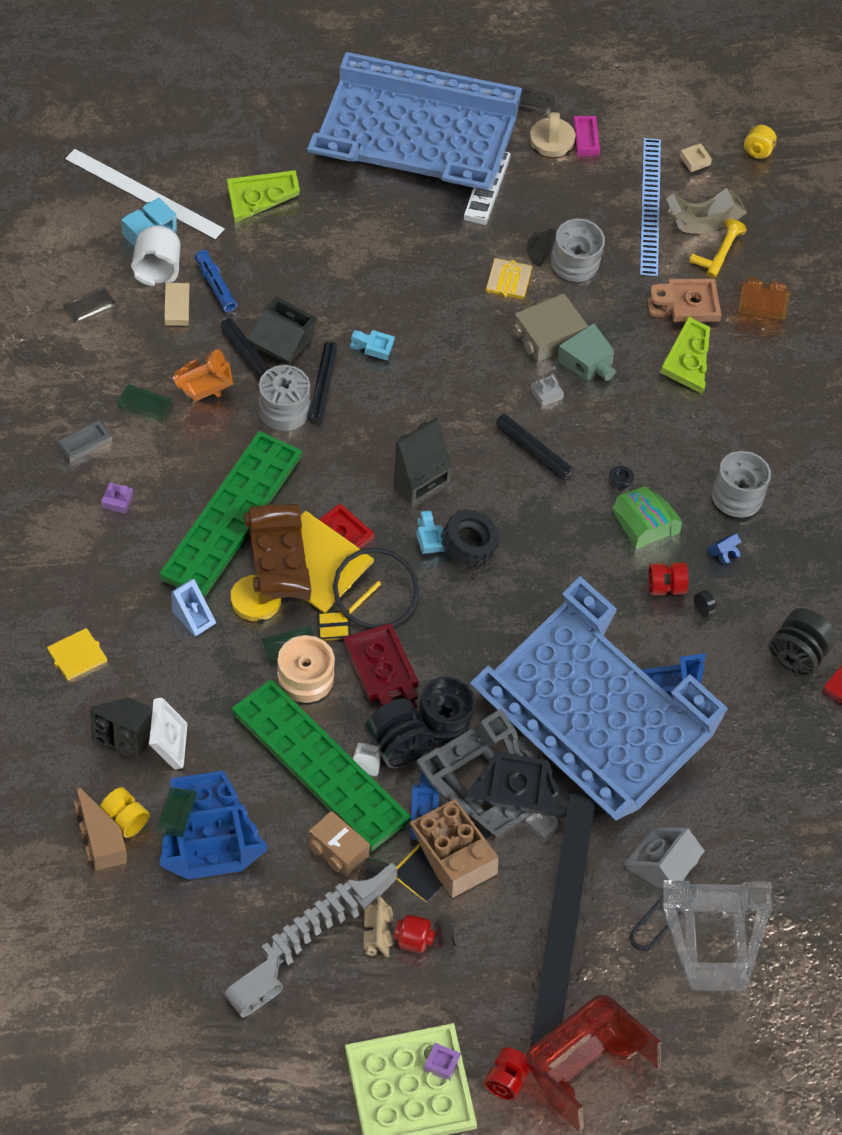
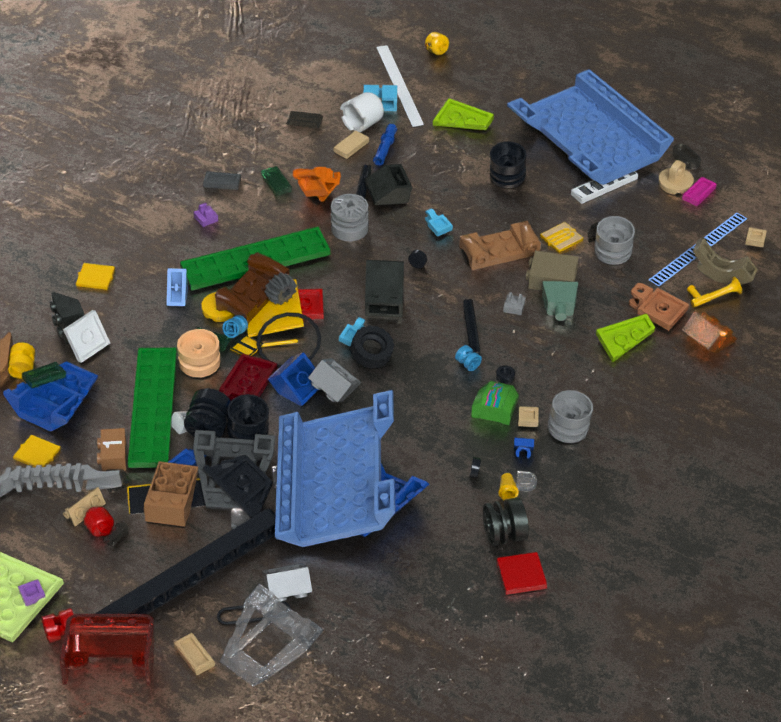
camera: 45 degrees right, 10 degrees down
black axle [309,341,337,423] -> none
red wheel [648,562,688,596] -> none
none -> yellow piece [13,435,61,468]
none -> tan tile [174,633,215,676]
none -> dark azure wheel [222,315,248,338]
none -> dark grey gear [265,272,297,305]
none -> blue slope [268,352,318,406]
none -> light grey slope [308,358,361,402]
none -> black tile [408,250,428,269]
none -> yellow head [425,32,449,55]
none -> dark azure wheel [455,345,482,371]
none -> medium nougat piece [459,221,541,270]
none -> black wheel [490,141,526,188]
none -> yellow cone [498,473,519,501]
none -> clear tile [516,471,537,491]
none -> tan plate [518,407,539,427]

